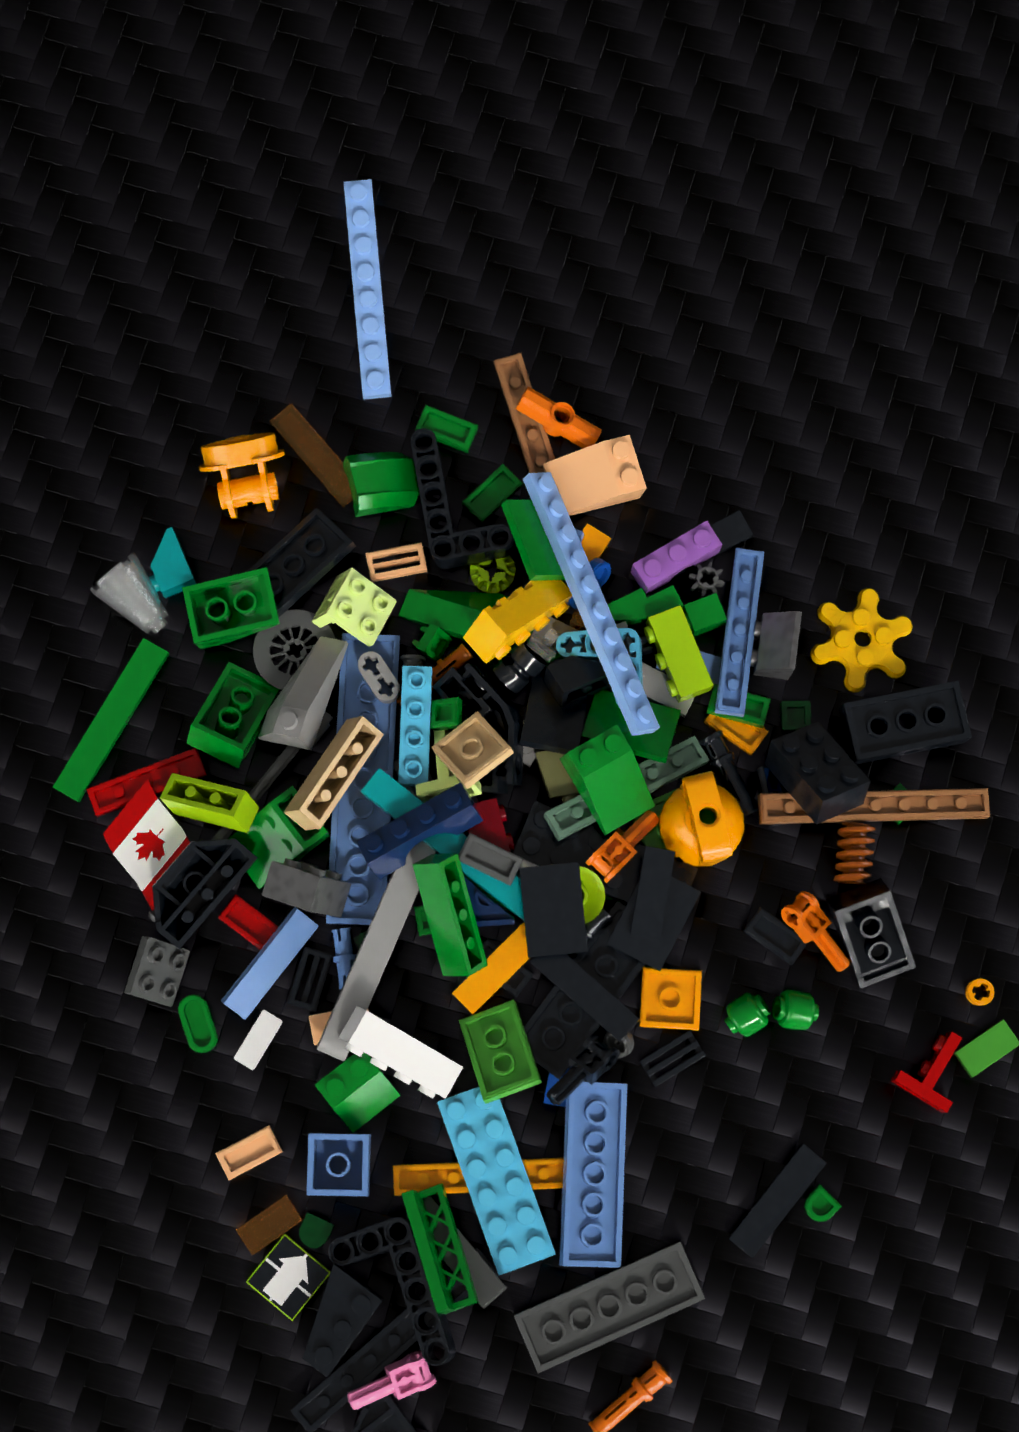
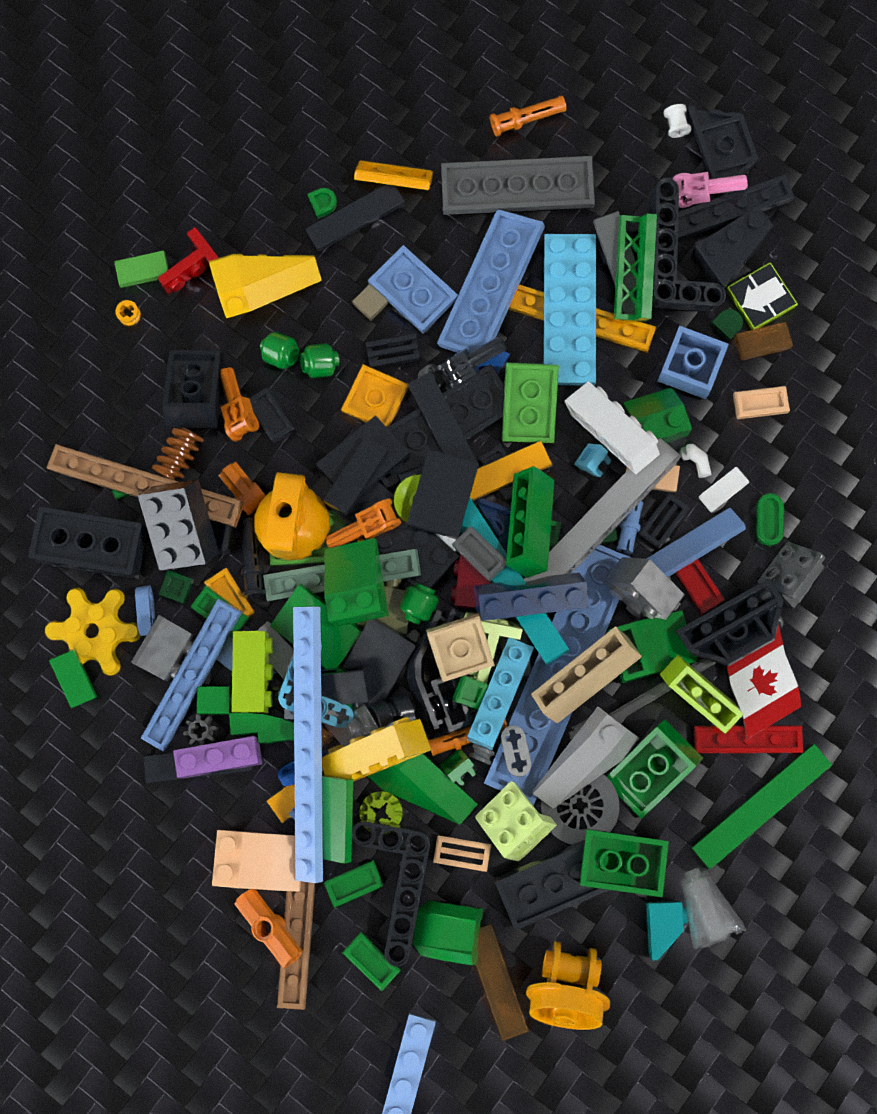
camera: 150 degrees left, 0 degrees up
none -> green tile [49,649,97,708]
none -> medium blue beam [135,585,155,636]
none -> yellow wedge [209,254,322,318]
none -> orange piece [219,462,266,516]
none -> dark tan tile [352,284,389,320]
none -> light orange tile [354,160,433,190]
none -> medium blue plate [368,245,458,333]
none -> green head [399,583,438,624]
none -> medium azure tile [574,443,612,477]
none -> white arm [679,444,712,478]

